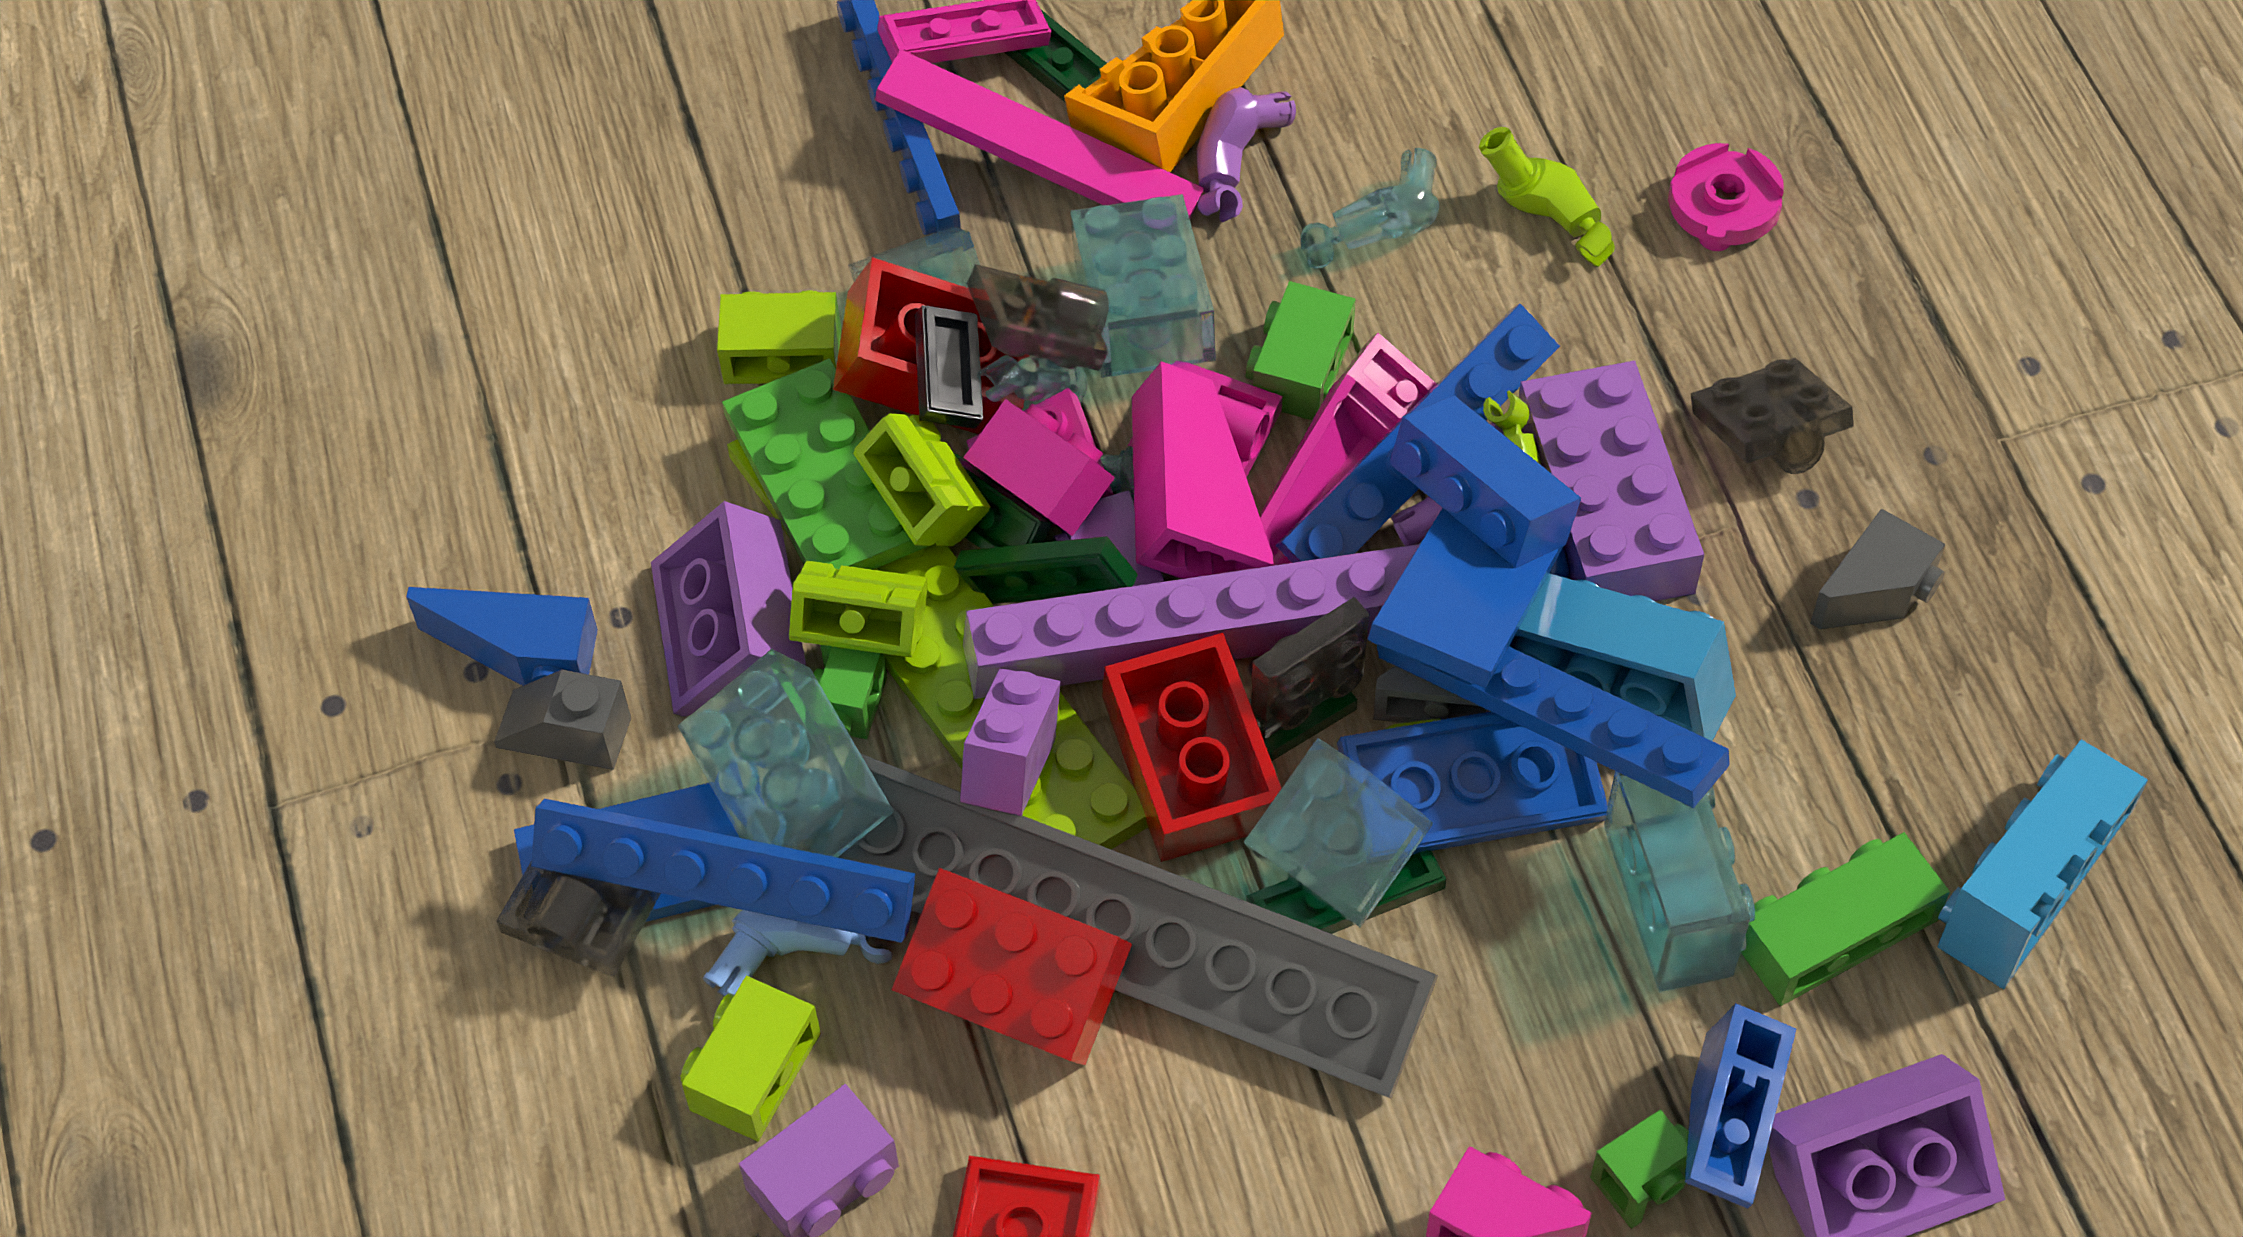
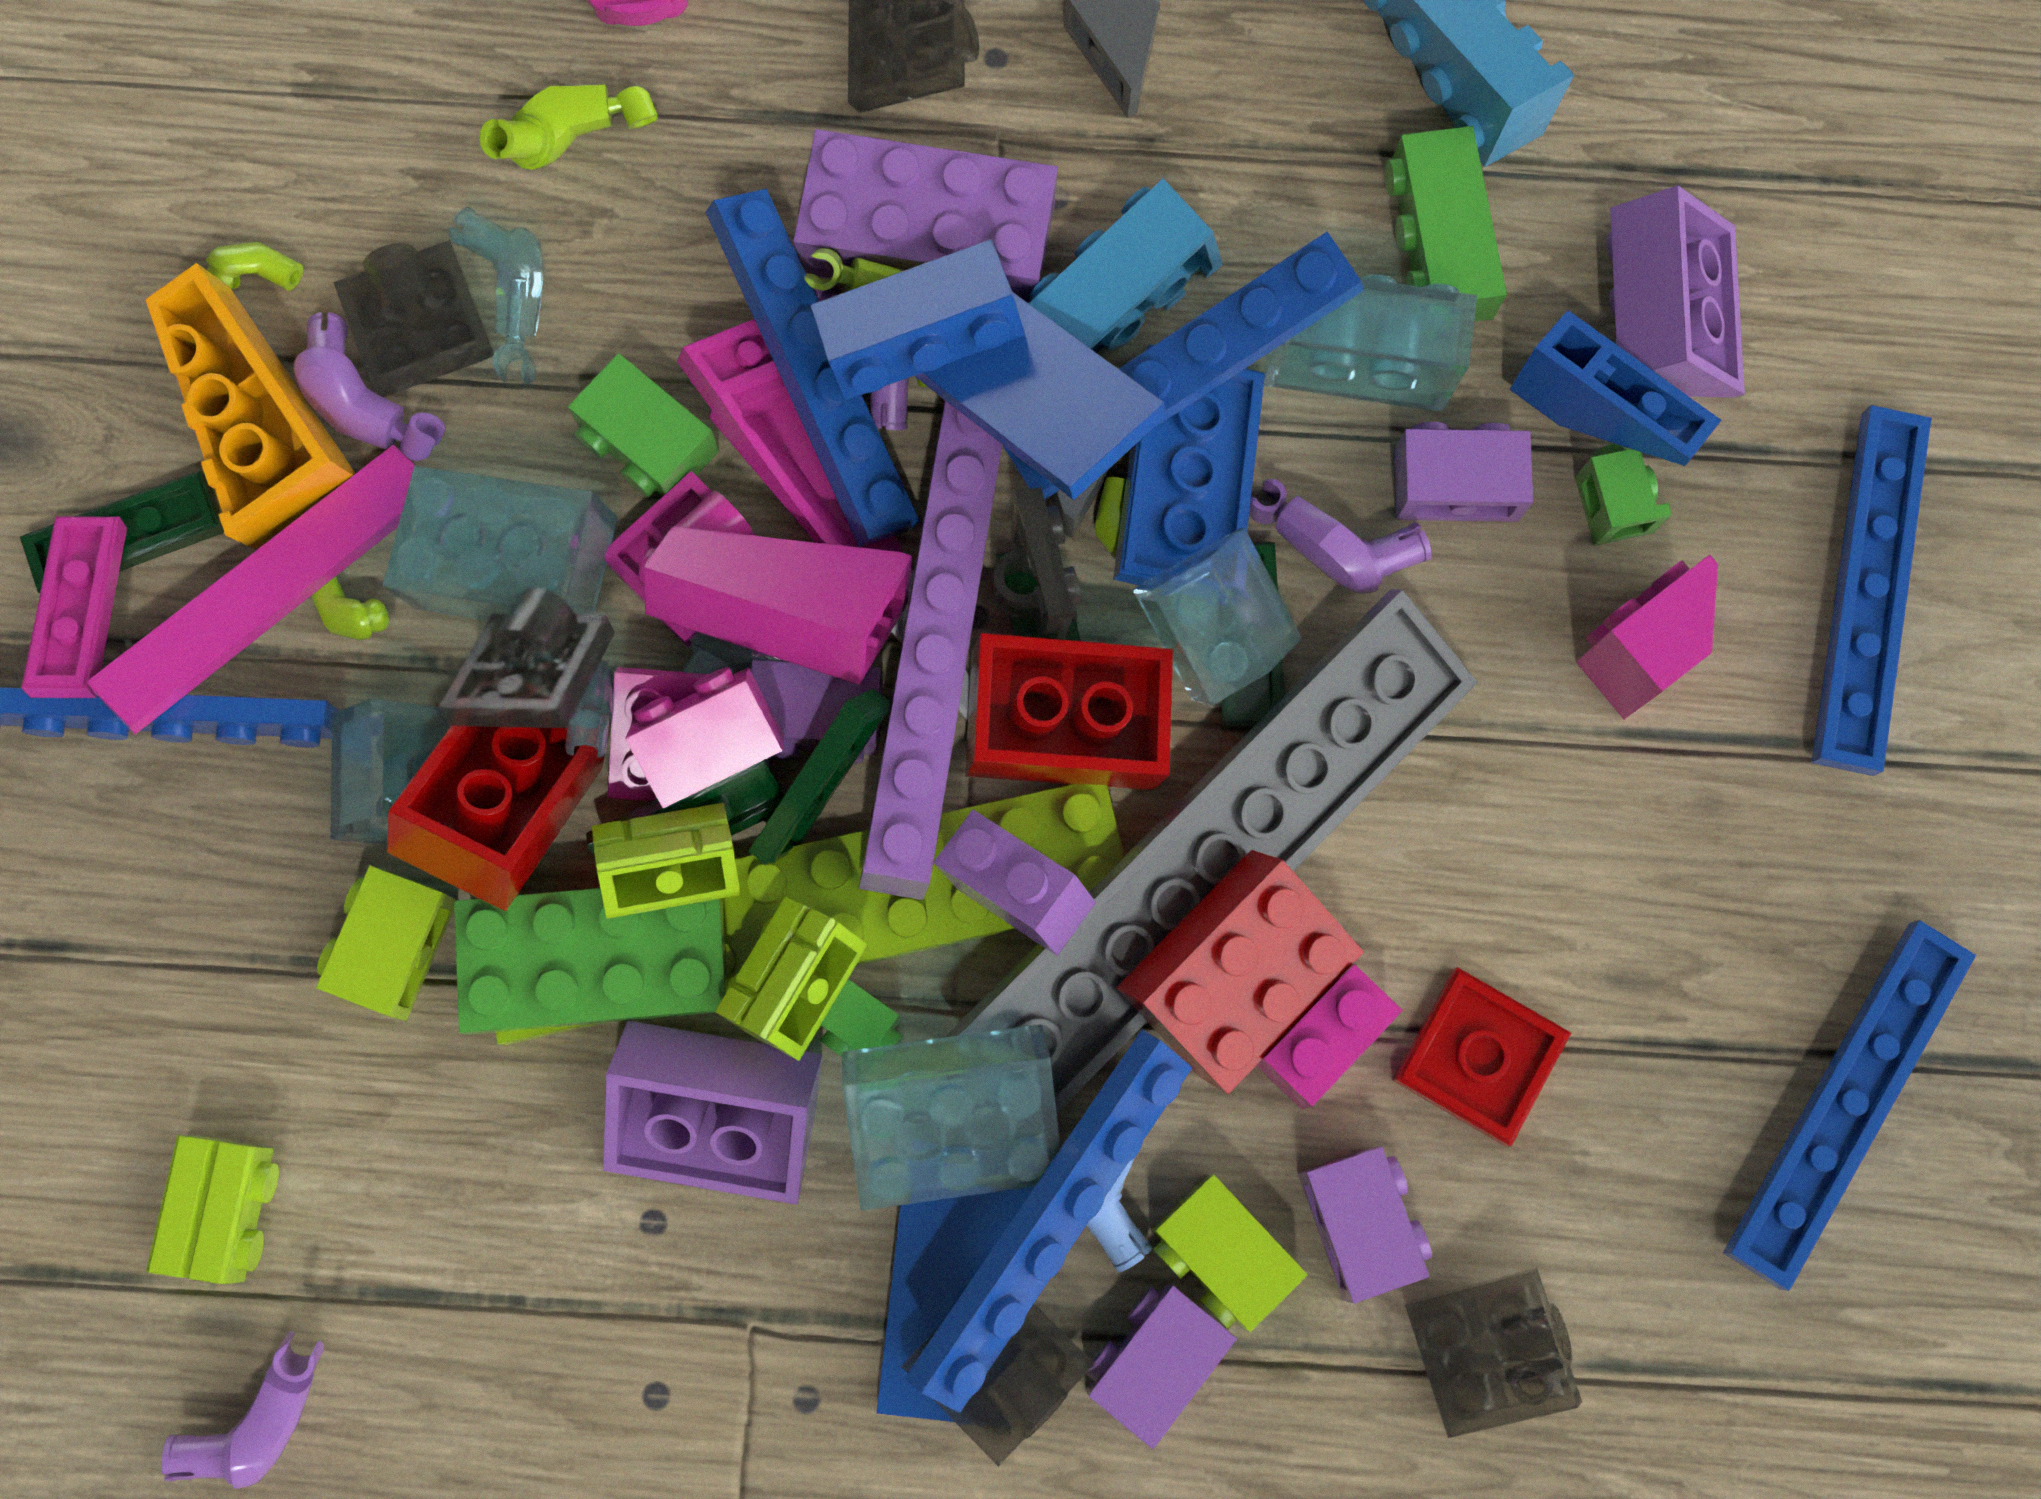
camera: 75 degrees left, 20 degrees up
blue slope [406,587,598,686] -> none
dark grey slope [494,670,631,770] -> none
black tile [914,305,983,429] -> none
none -> lime brick [146,1135,279,1284]
none -> medium lavender arm [162,1331,324,1489]
none -> lime arm [206,241,304,291]
none -> lime arm [310,576,389,641]
none -> clear smoke plate [333,240,496,397]
none -> medium lavender brick [1085,1283,1237,1449]
none -> medium lavender arm [1249,479,1432,594]
none -> dark pink brick [1256,964,1403,1109]
none -> medium lavender brick [1394,422,1533,522]

